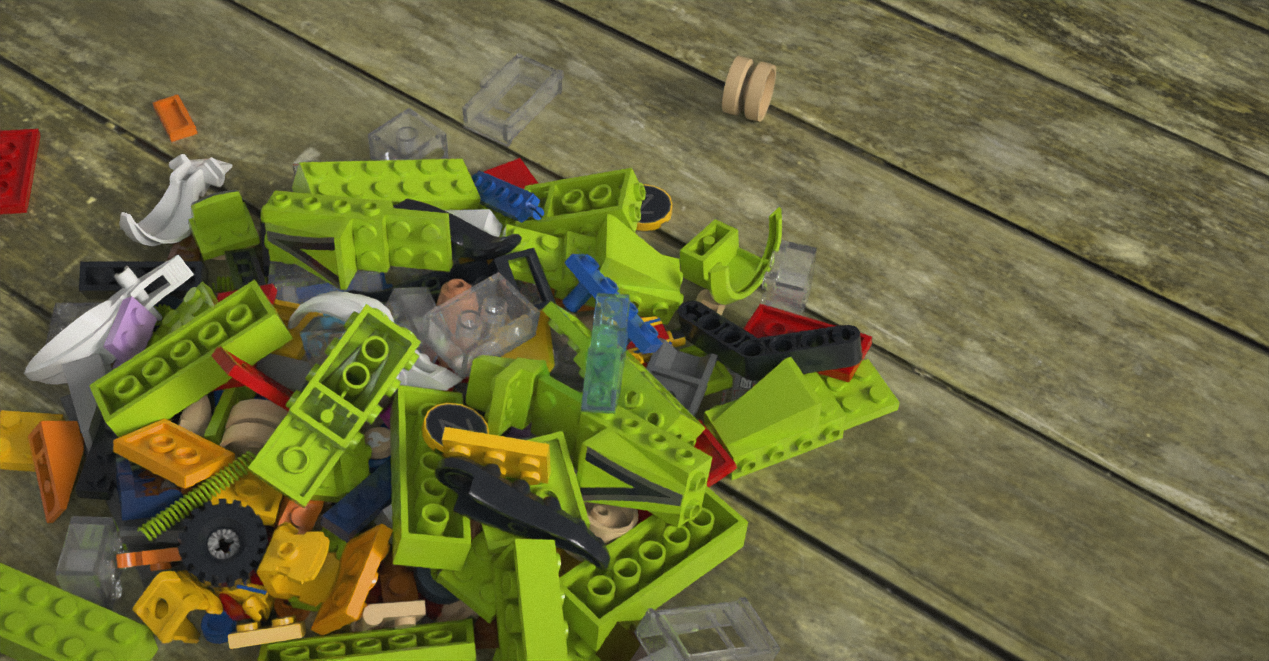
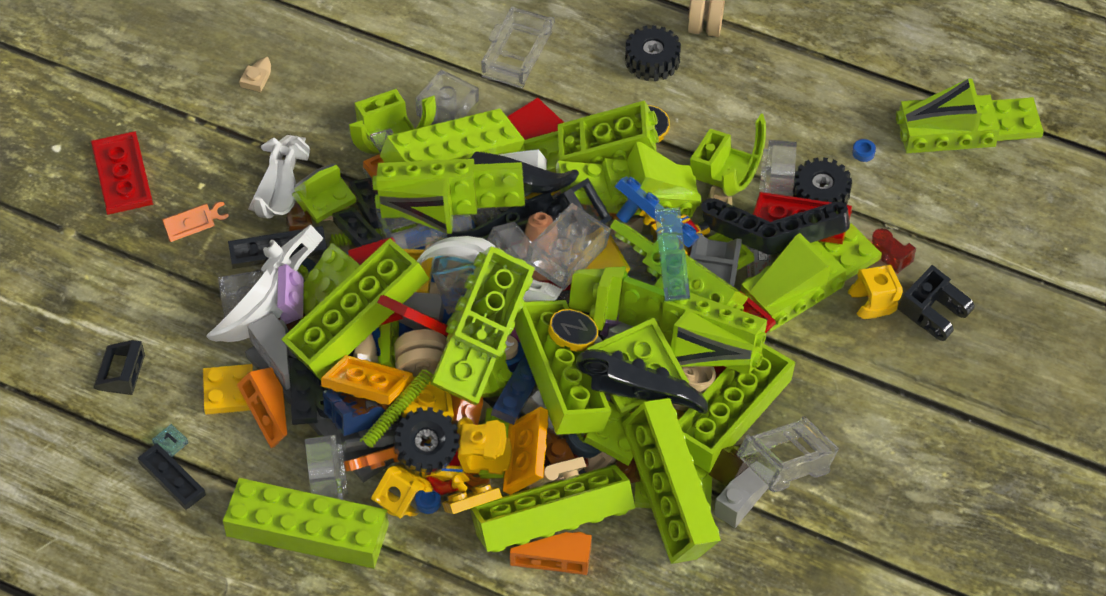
camera: 10 degrees left, 5 degrees up
orange tile [153,95,197,142] -> none
yellow plate [442,427,551,485] -> none
blue plate [471,170,544,223] -> none
none -> orange plate [161,202,229,242]
none -> tan plate [239,57,271,92]
none -> lime piece [349,89,436,155]
none -> black bush [625,25,681,81]
none -> black bush [792,157,852,205]
none -> yellow piece [848,265,903,319]
none -> blue tile [852,139,876,162]
none -> clear red leg [871,228,916,274]
none -> lime wedge [896,78,1044,154]
none -> black brick [897,265,975,341]

